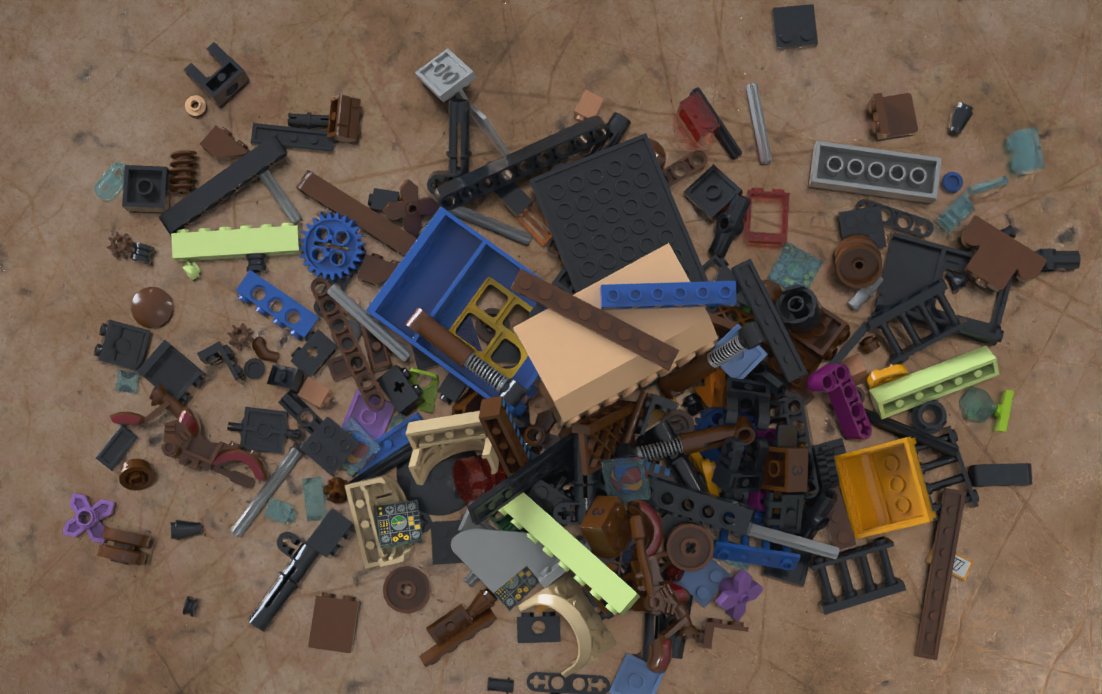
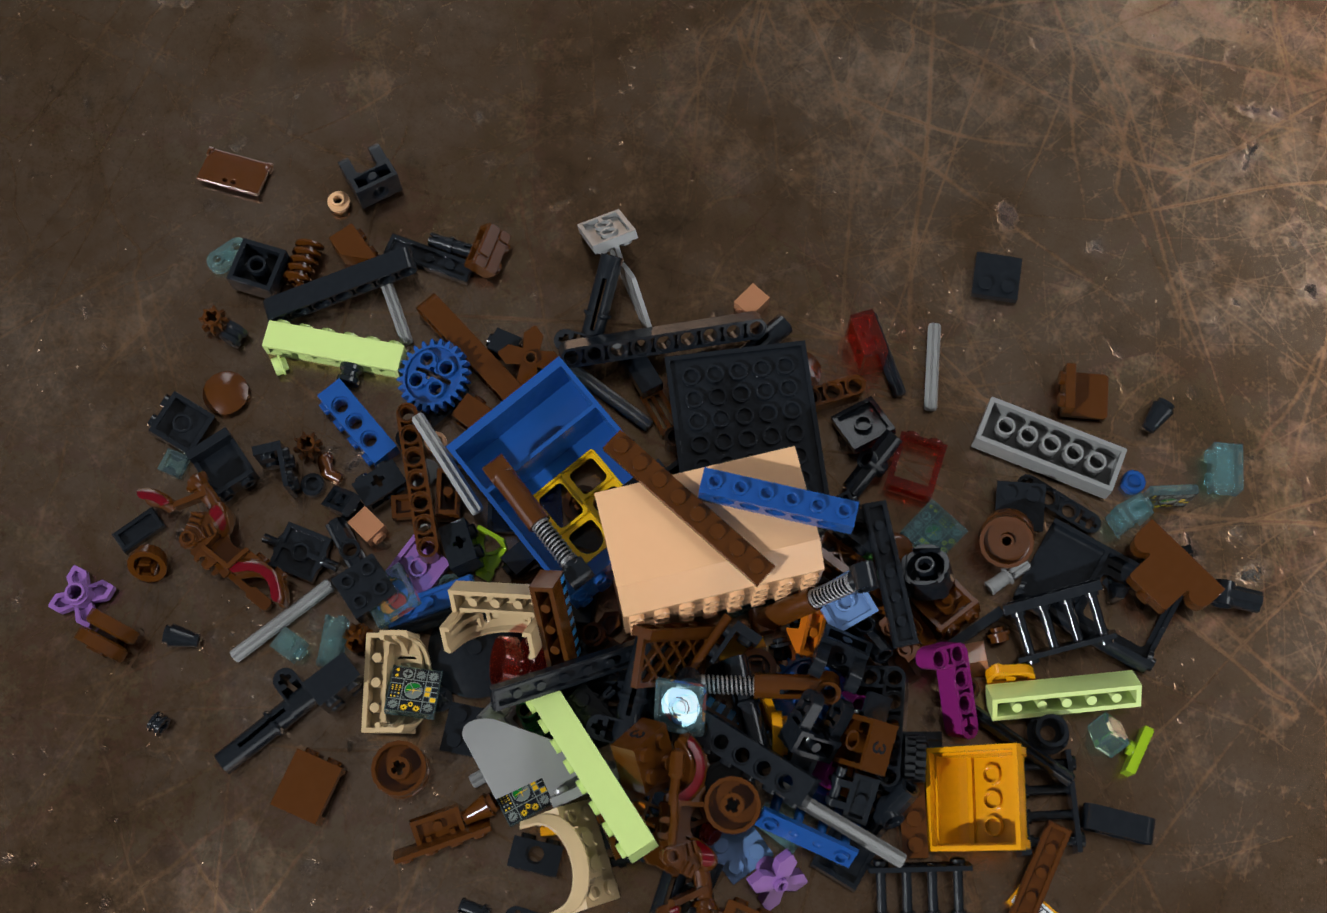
camera: 20 degrees right, 10 degrees down
none -> reddish brown door [197,146,274,196]

